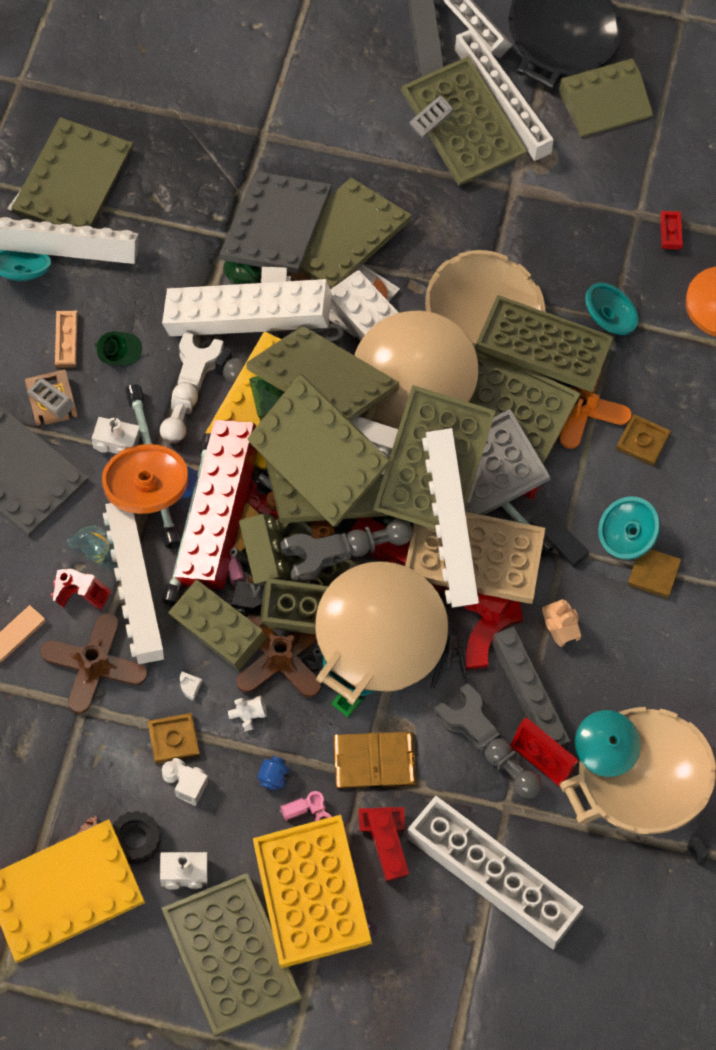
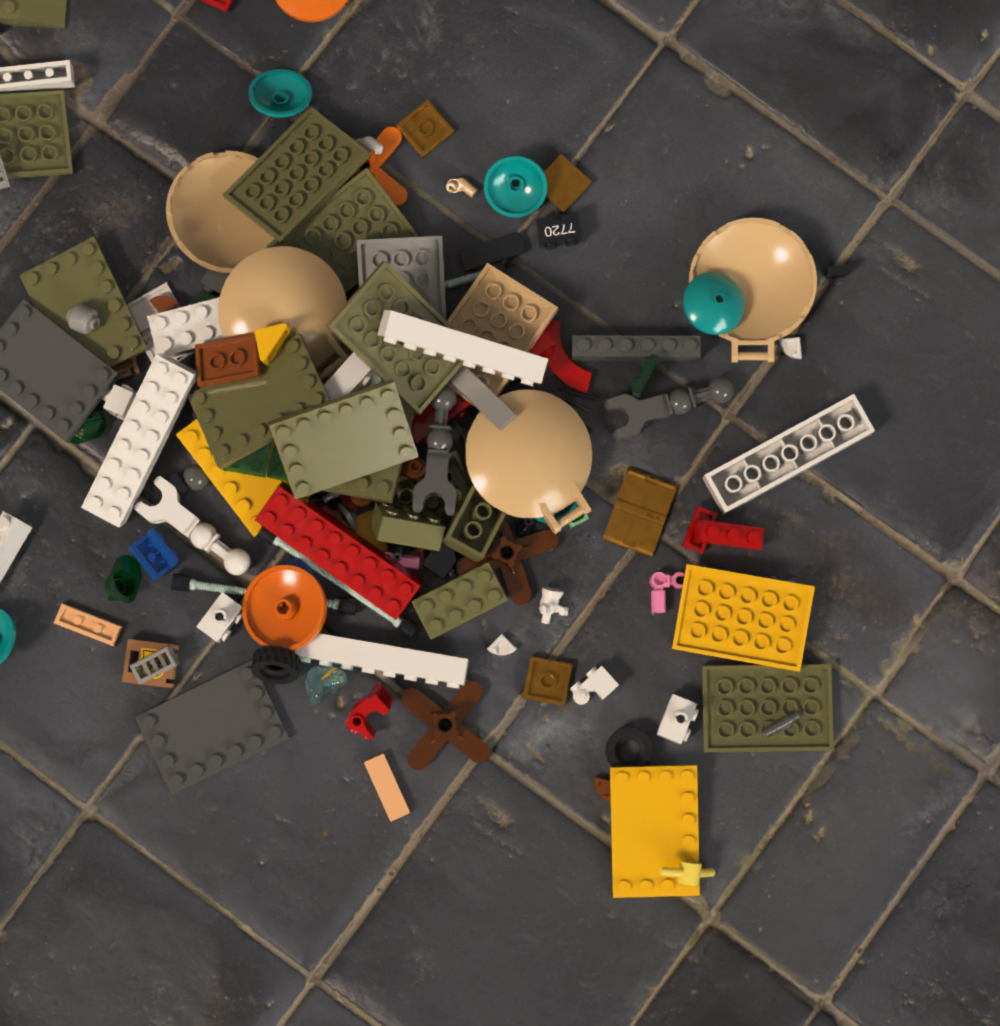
camera: 70 degrees left, 20 degrees up
blue head [257,756,290,791] -> none
red tile [511,717,578,787] -> none
light nougat hinge [542,599,581,647] -> none
none -> light grey head [66,303,100,334]
none -> blue bracket [128,528,179,582]
none -> dark orange plate [195,334,261,388]
none -> black tyre [251,646,301,685]
none -> yellow slope [254,323,292,366]
none -> dark grey slope [337,503,357,530]
none -> white arm [355,136,383,155]
none -> tan arm [446,178,478,198]
none -> light grey tile [449,365,516,431]
none -> black brick [536,212,582,250]
none -> clear green tile [629,354,660,400]
none -> light yellow piece [659,860,715,886]
none -> dark grey piece [761,712,801,737]
none -> white tile [778,337,802,359]

